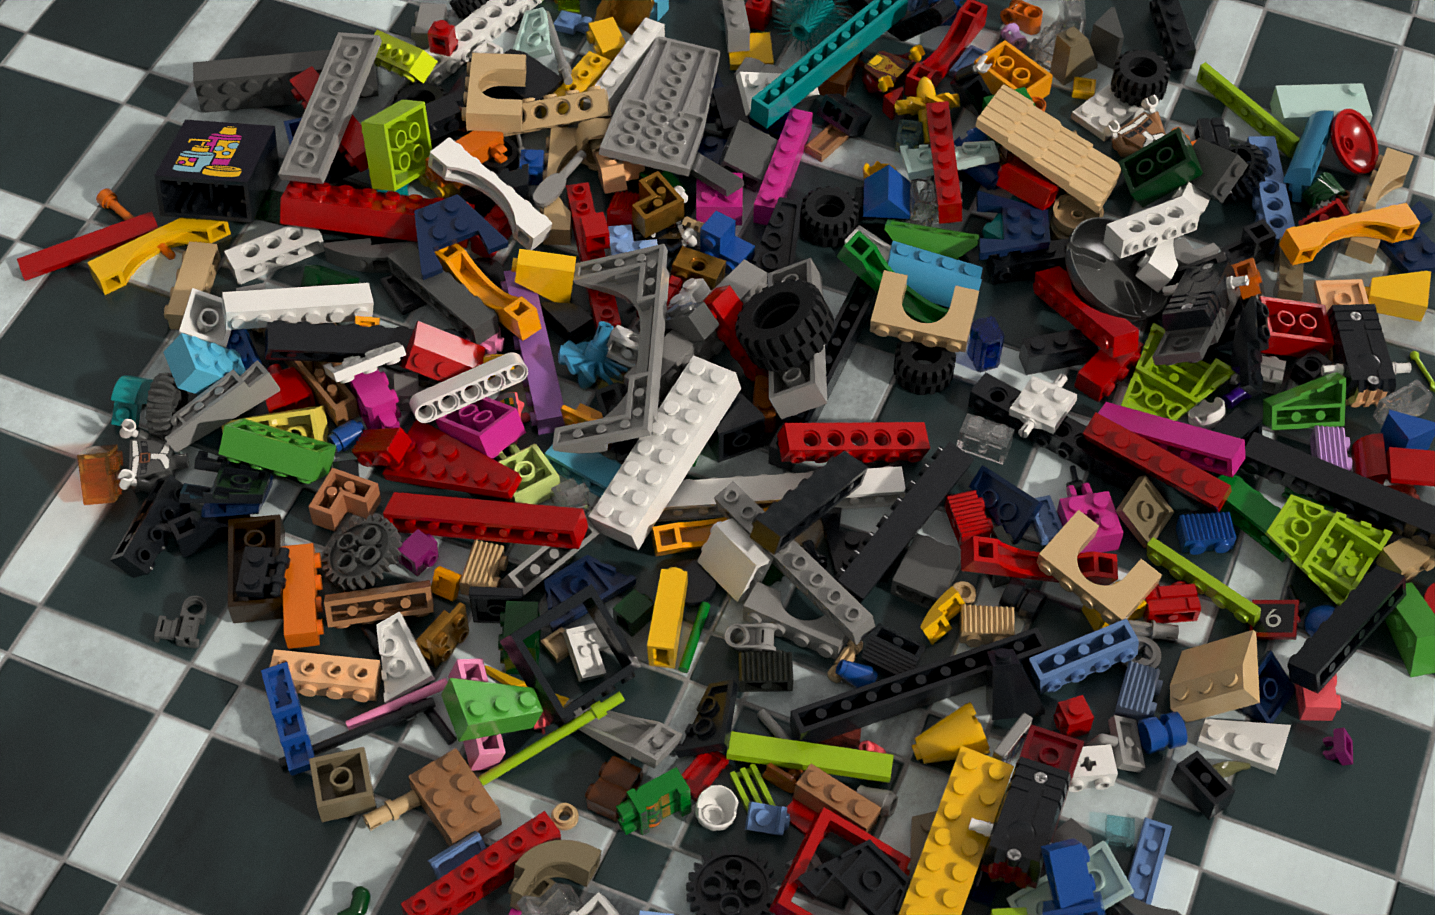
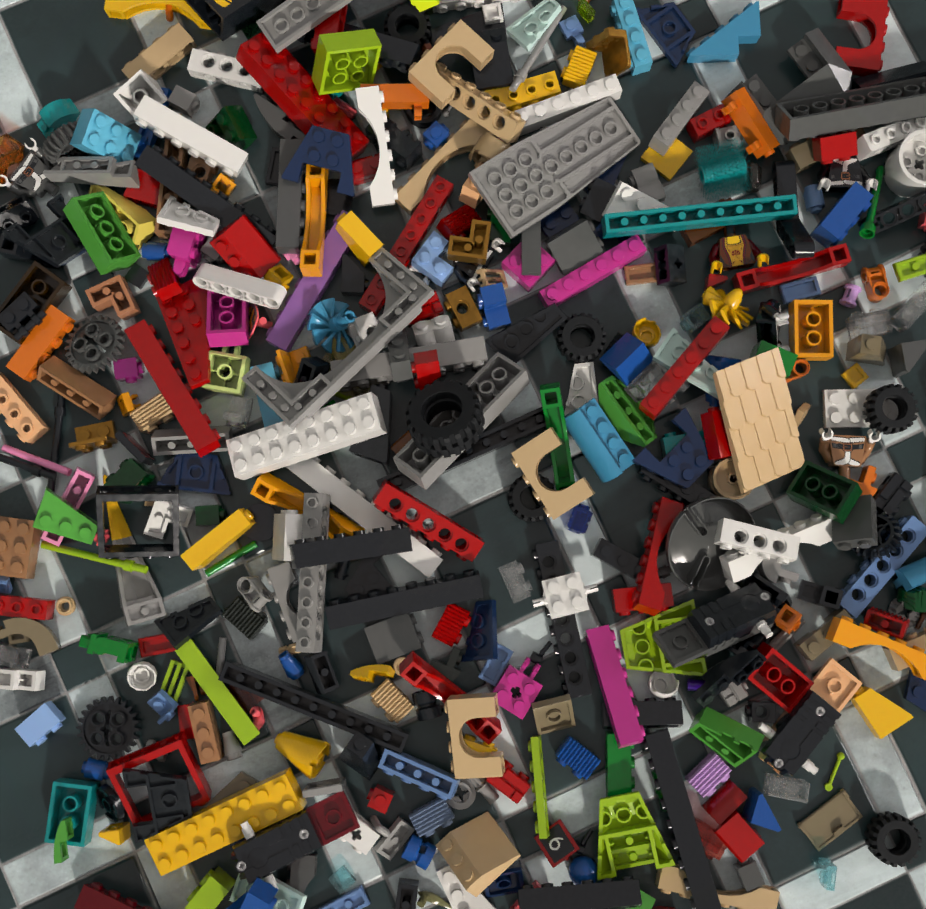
camera: 45 degrees right, 30 degrees up
white wing [376,611,435,703] -> none
light grey piece [533,150,587,208] -> none
red brick [580,212,610,252] -> none
reddish brown brick [585,756,643,822] -> none
red brick [1083,412,1232,513] -> none

